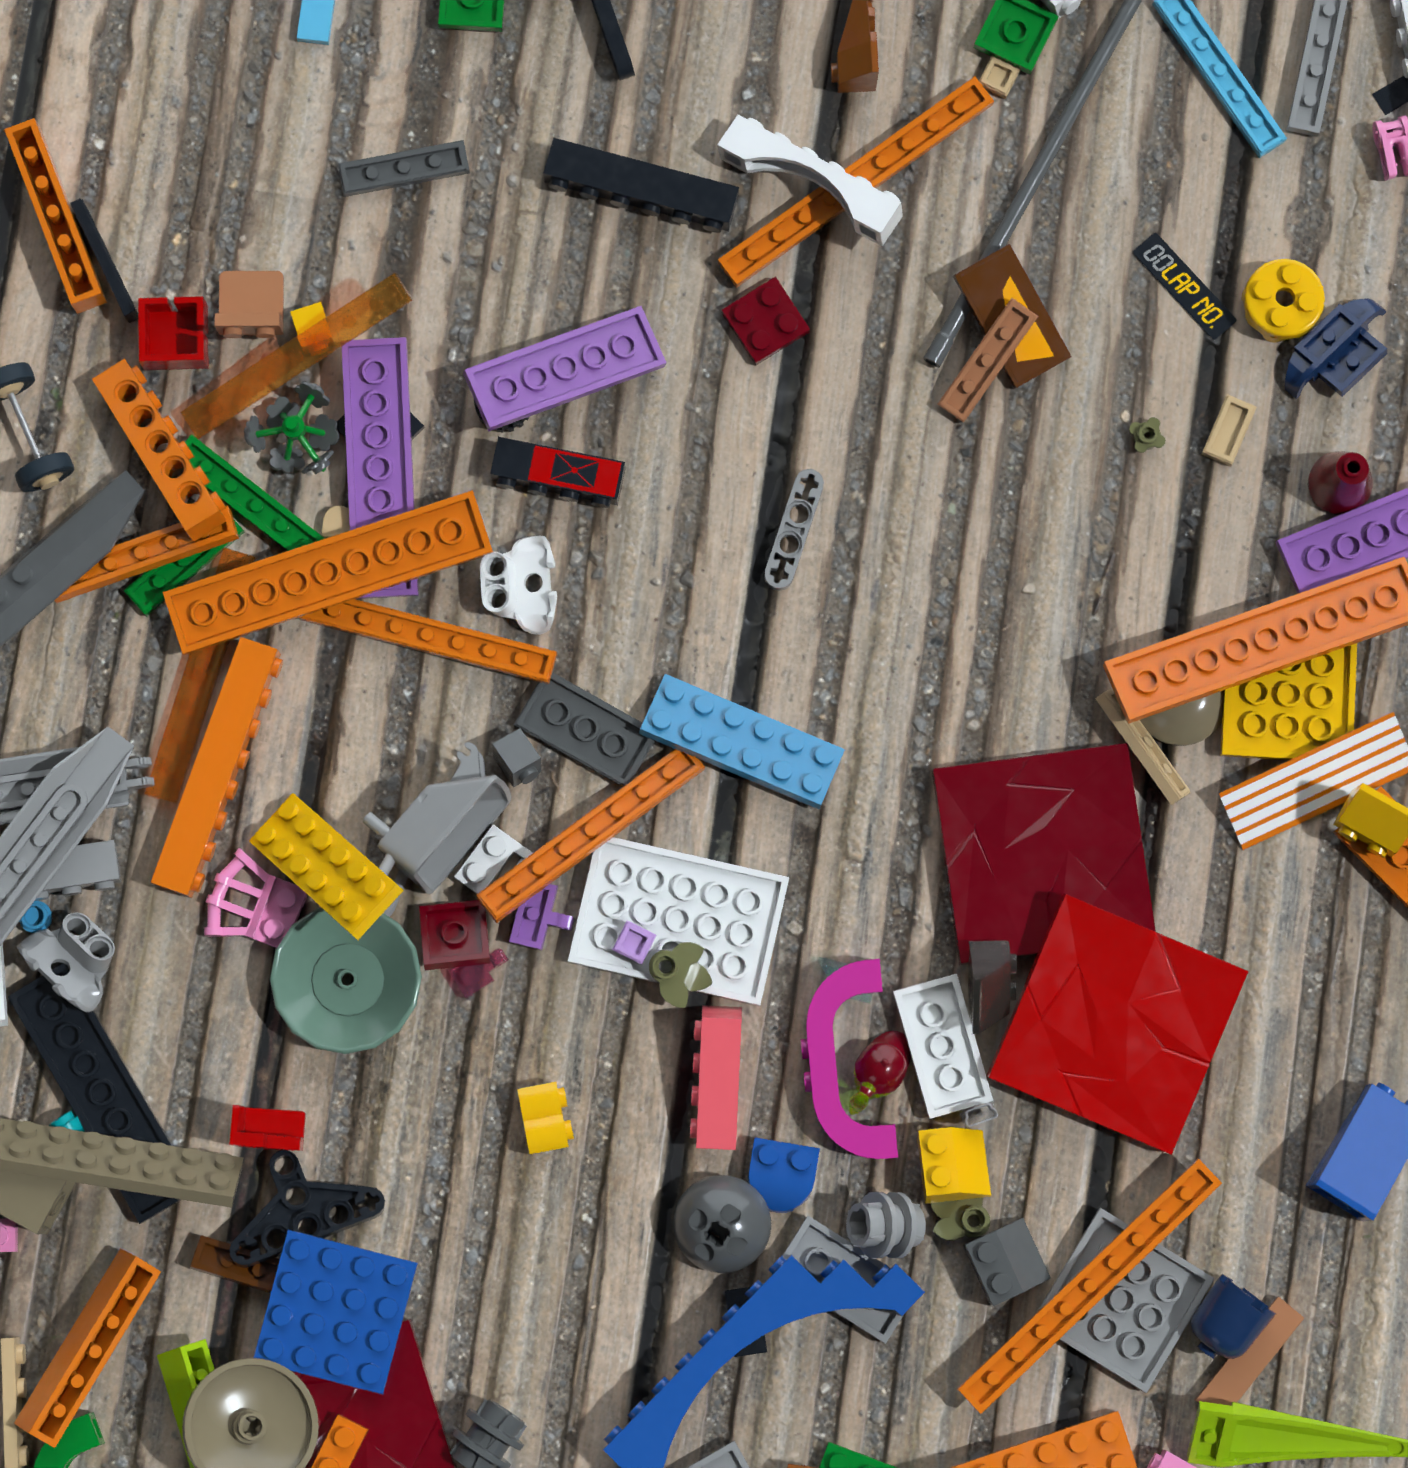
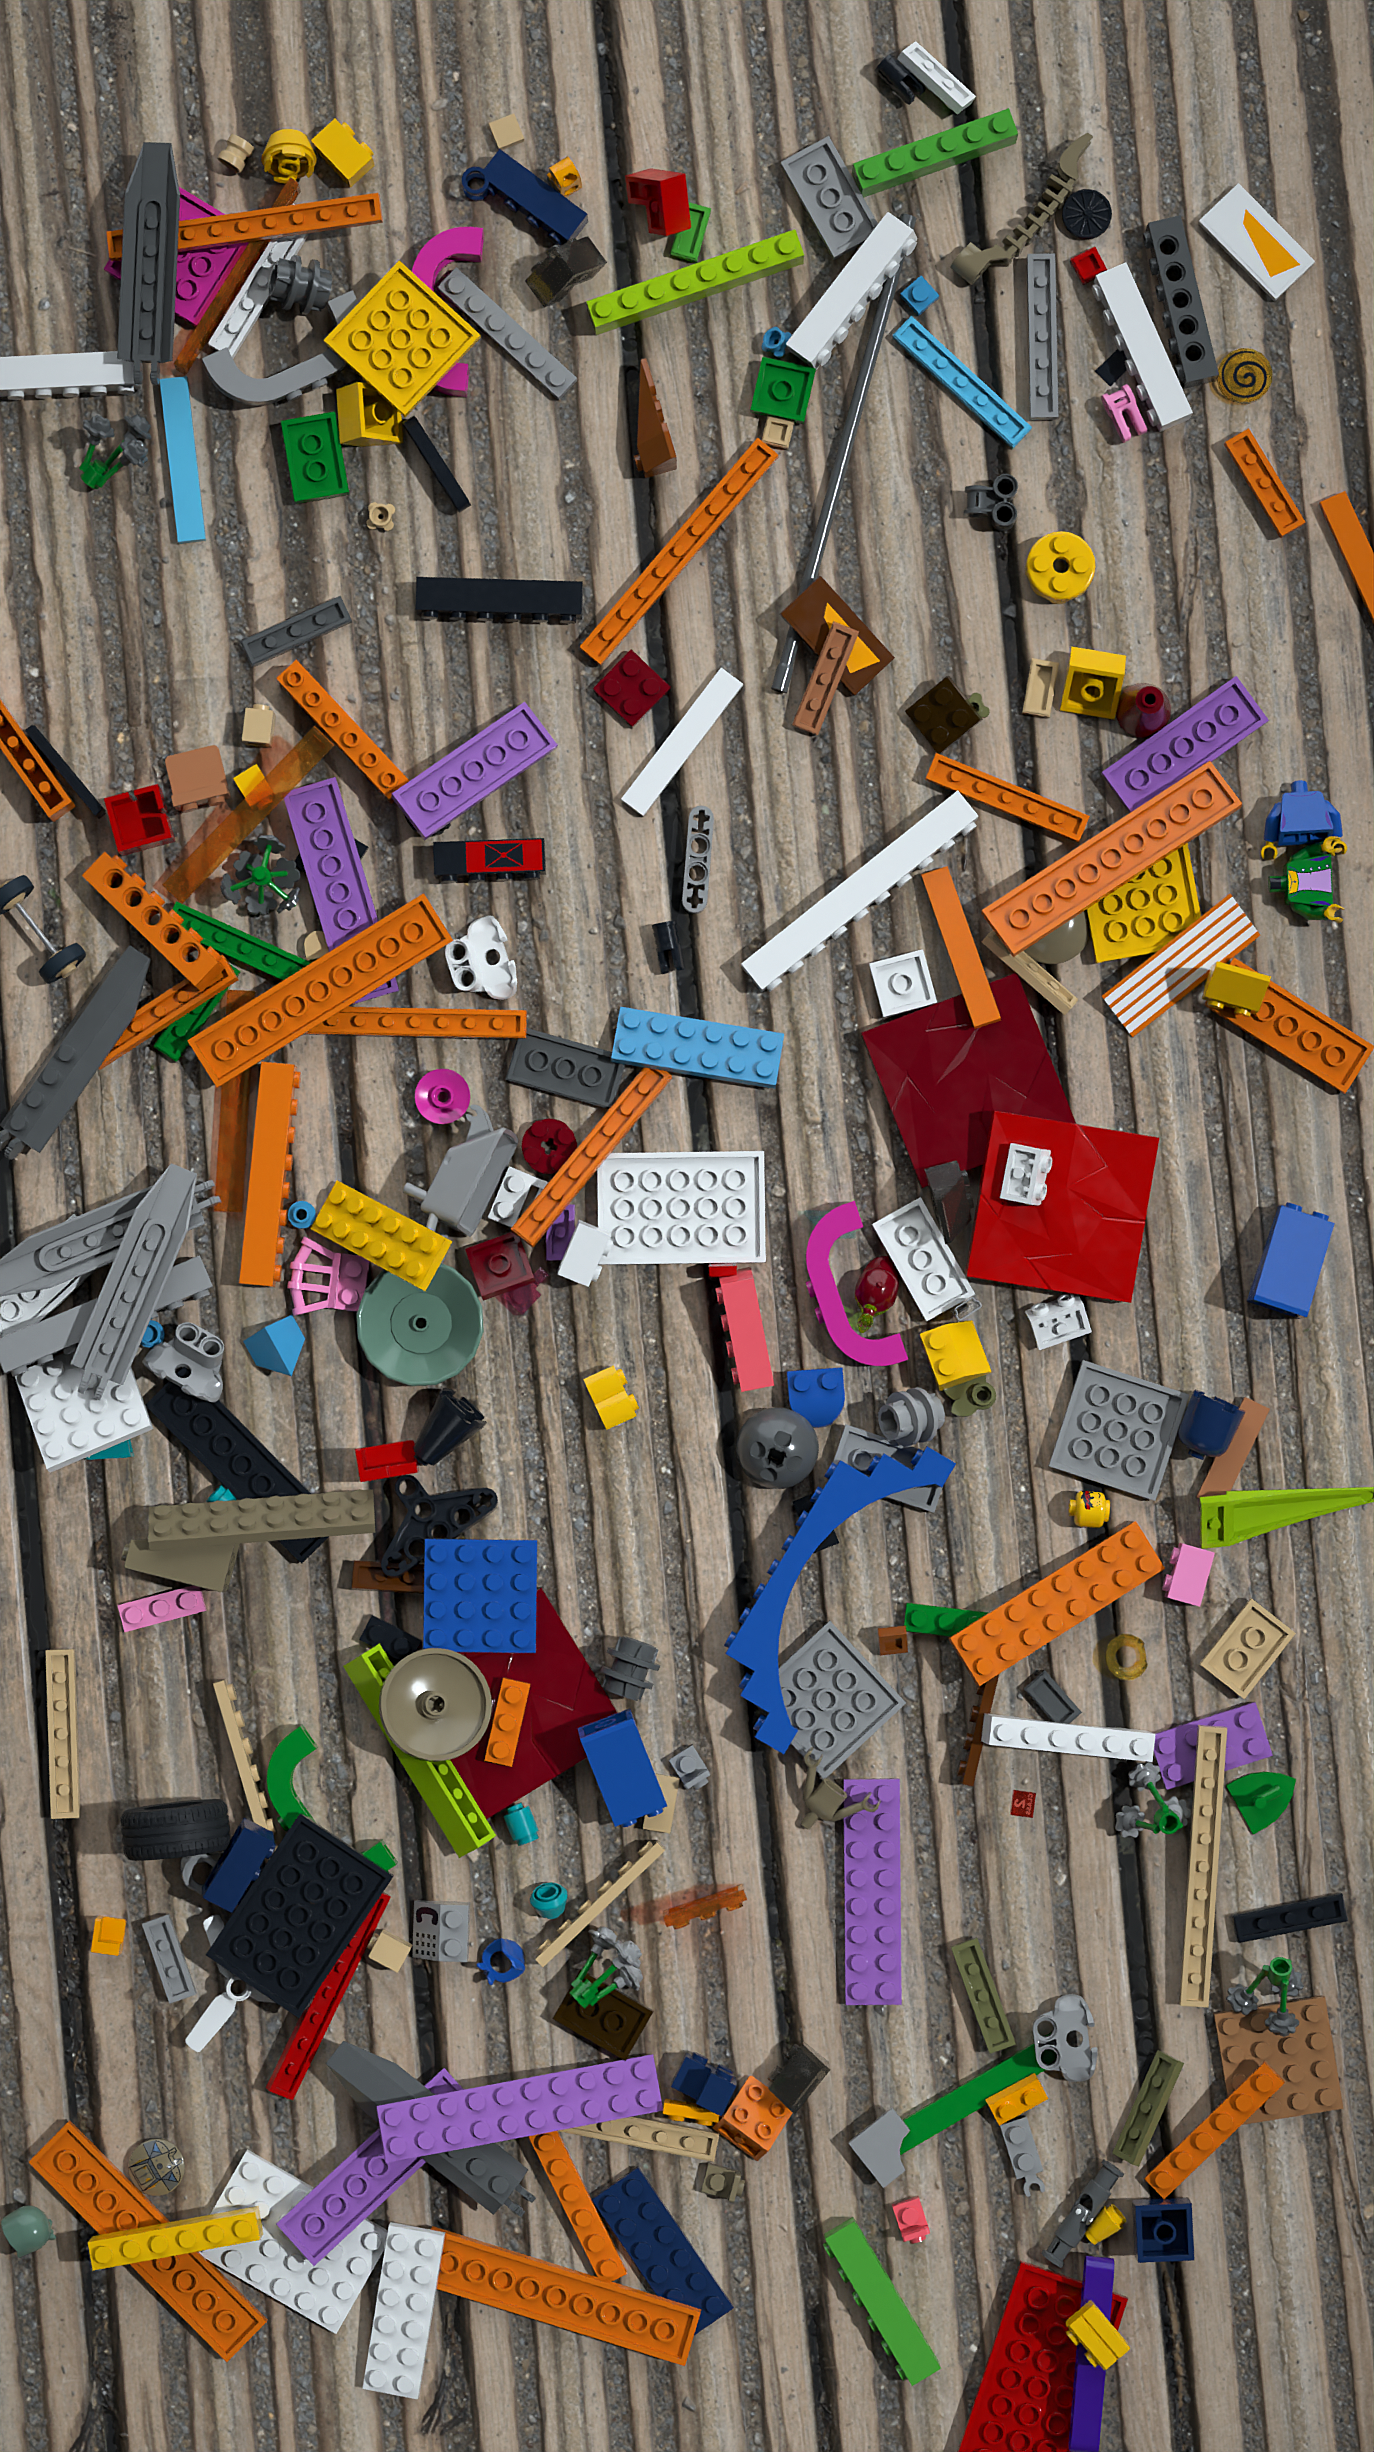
camera: 10 degrees left, 5 degrees up
orange brick [14,1248,161,1448] -> none
brick [492,728,541,788] -> none
lavender tile [612,920,657,965] -> none
olive plate [649,942,712,1008] -> none
white arch [717,115,903,246] -> none
orange plate [957,1159,1222,1414] -> none
dark grey slope [963,1217,1051,1306] -> none
black sticker [1133,233,1237,340] -> none
dark blue plate [1285,298,1388,399] -> none
none -> tan brick [242,704,276,748]
none -> dark azure slope [243,1315,305,1376]
none -> orange brick [276,659,409,804]
none -> dark azure plate [288,1201,316,1229]
none -> black plate [359,1614,422,1661]
none -> tan plate [367,502,395,531]
none -> black cone [413,1388,487,1466]
none -> dark pink dish [415,1069,470,1124]
none -> dark red plate [521,1118,577,1175]
none -> white brick [557,1220,613,1287]
none -> white tile [621,668,743,817]
none -> black hinge [652,920,685,974]
none -> red tile [709,1263,737,1277]
none -> white brick [741,790,979,992]
none -> white plate [869,949,937,1018]
none -> dark brown plate [905,676,983,754]
none -> orange tile [921,866,1001,1029]
none -> orange plate [925,753,1090,843]
none -> dark grey piece [964,474,1018,532]
none -> white bracket [1000,1143,1052,1205]
none -> white bracket [1025,1294,1092,1350]
none -> yellow slope [1060,646,1126,719]
none -> yellow head [1068,1491,1110,1528]

